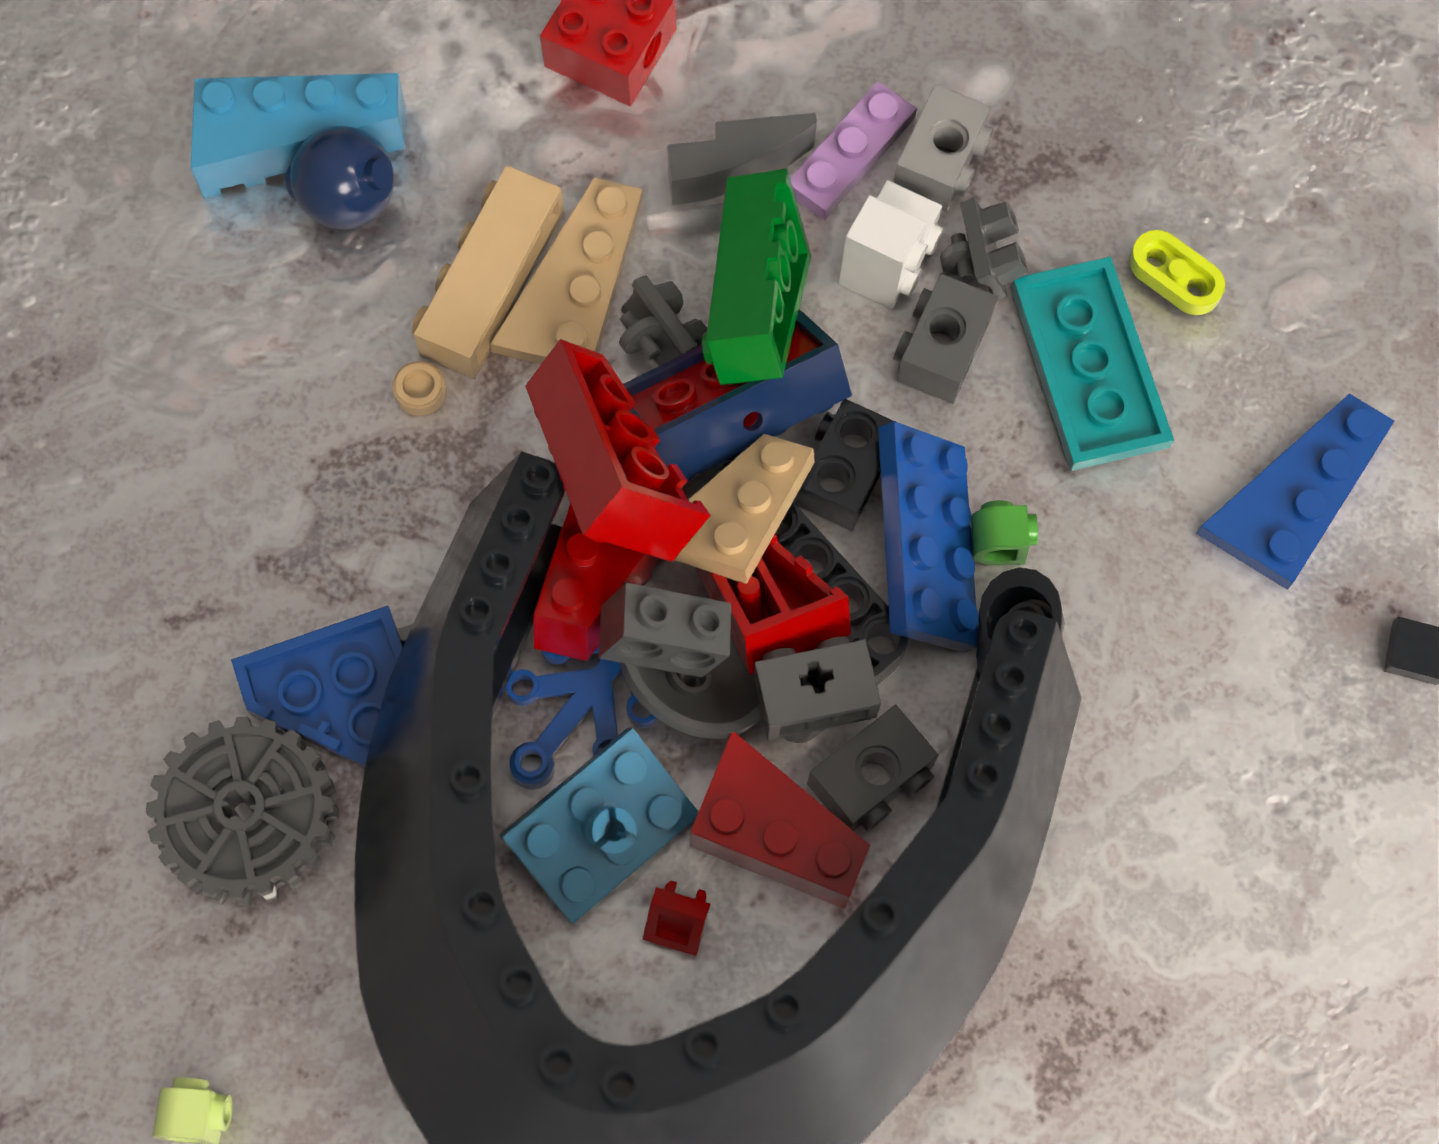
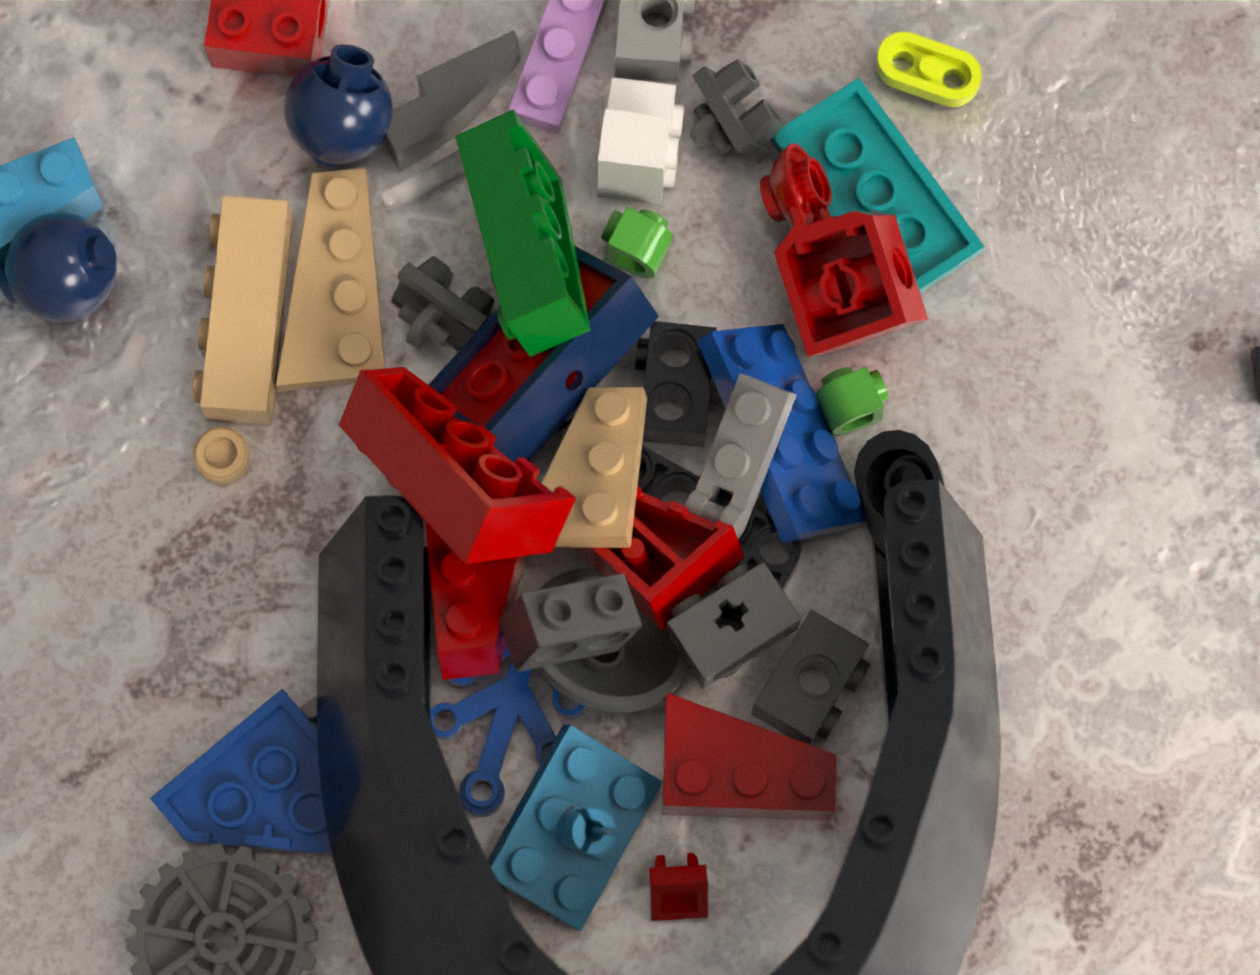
camera: 20 degrees left, 5 degrees up
dark grey brick [893,273,998,404] -> none
blue wing [1196,394,1395,590] -> none
none -> dark blue brick [284,44,393,166]
none -> bright green plate [601,207,674,278]
none -> light grey plate [685,373,797,539]
none -> red brick [760,143,929,357]

